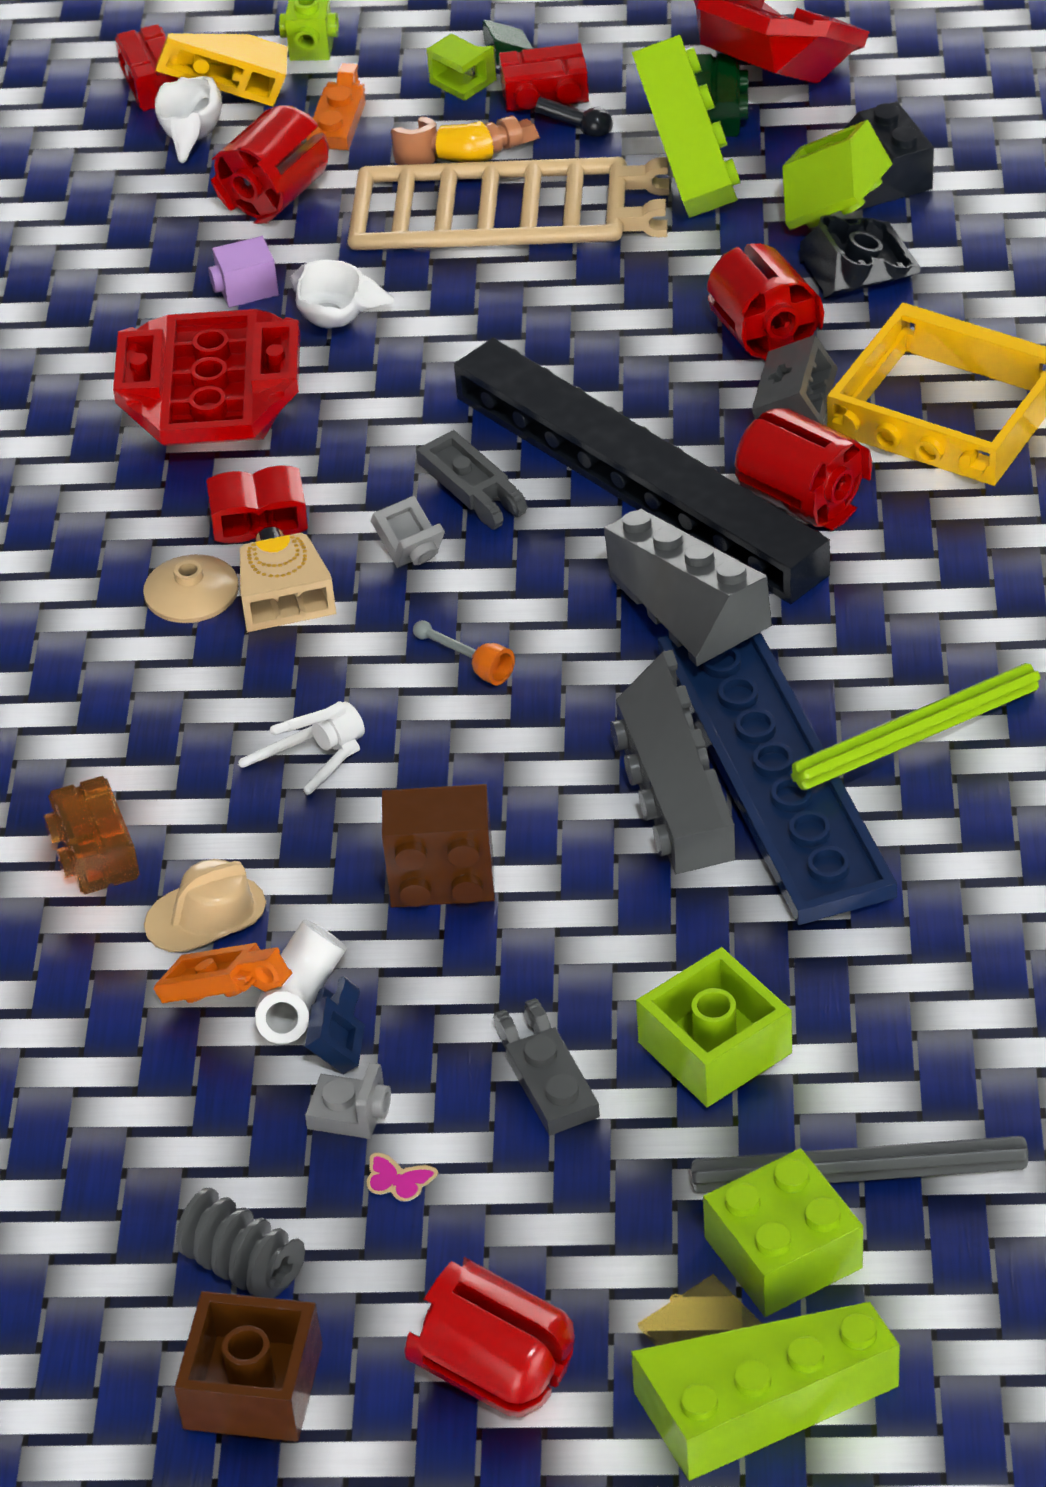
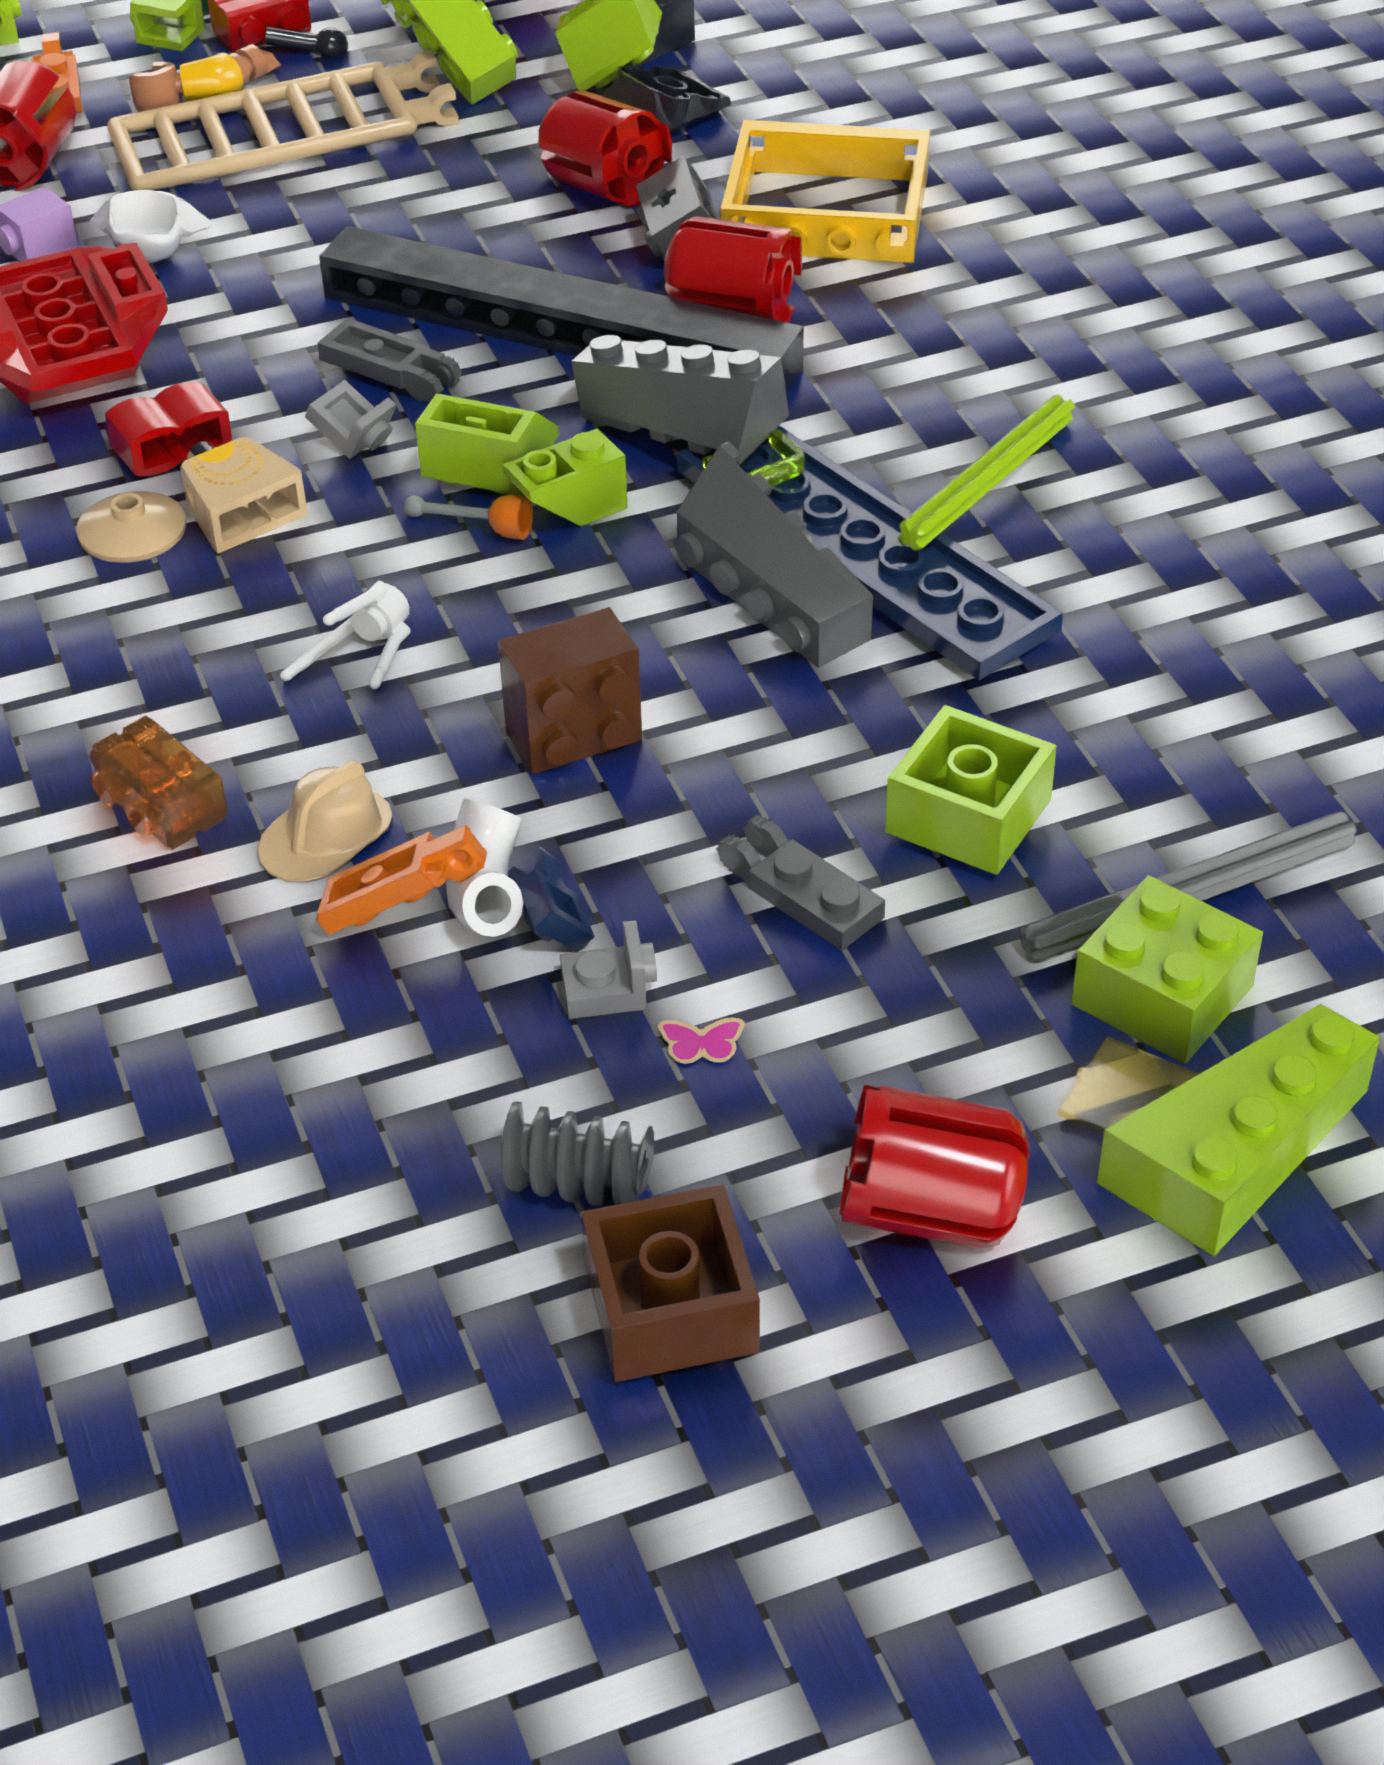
camera: 25 degrees left, 0 degrees up
none -> lime slope [415,393,559,495]
none -> lime slope [503,428,628,527]
none -> clear neon green piece [702,429,805,486]

